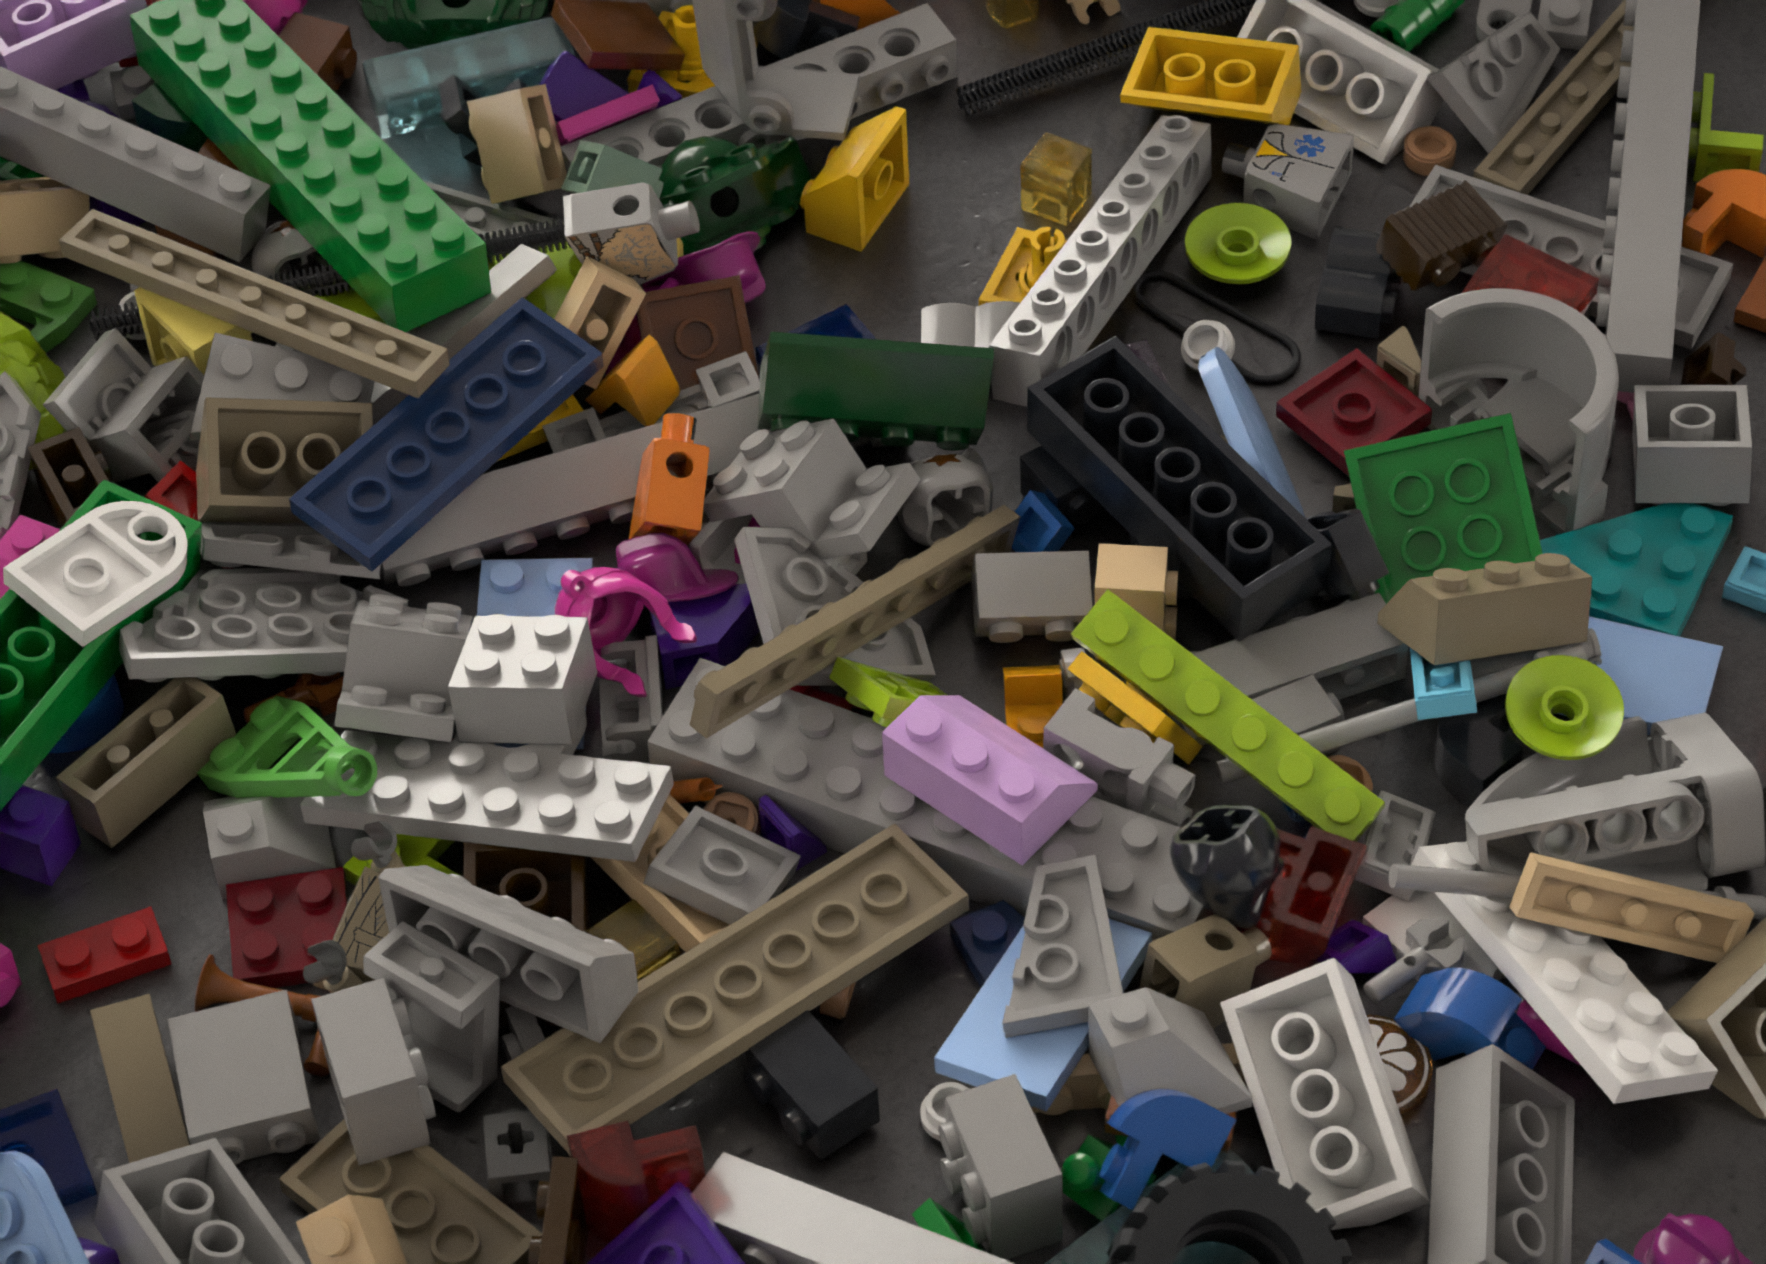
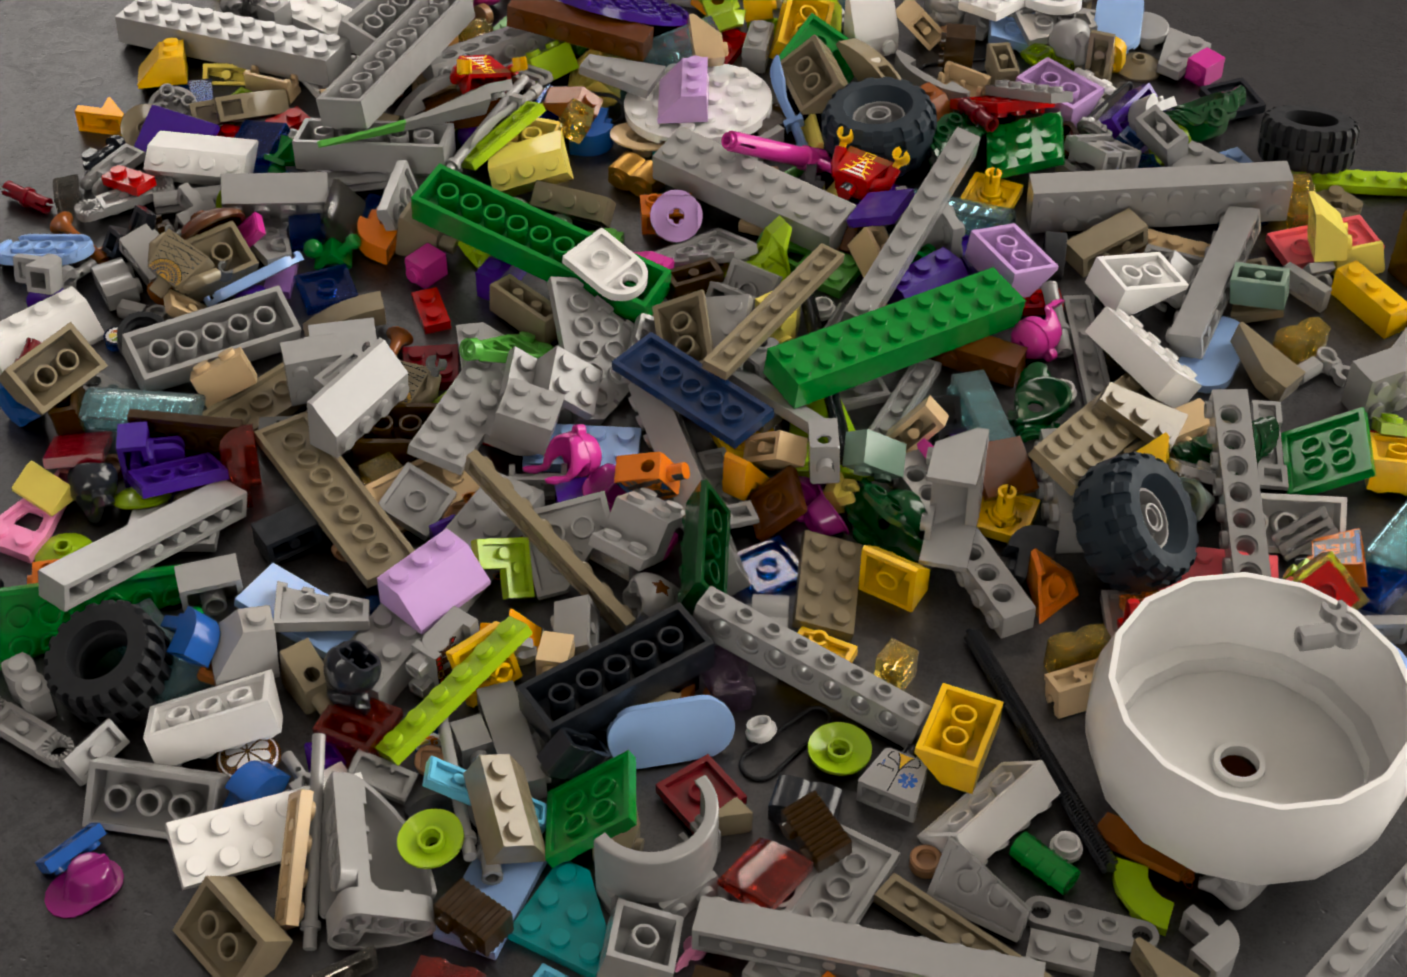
camera: 90 degrees right, 5 degrees down
none -> dark brown brick [433,878,514,957]
none -> dark tan plate [792,530,862,642]

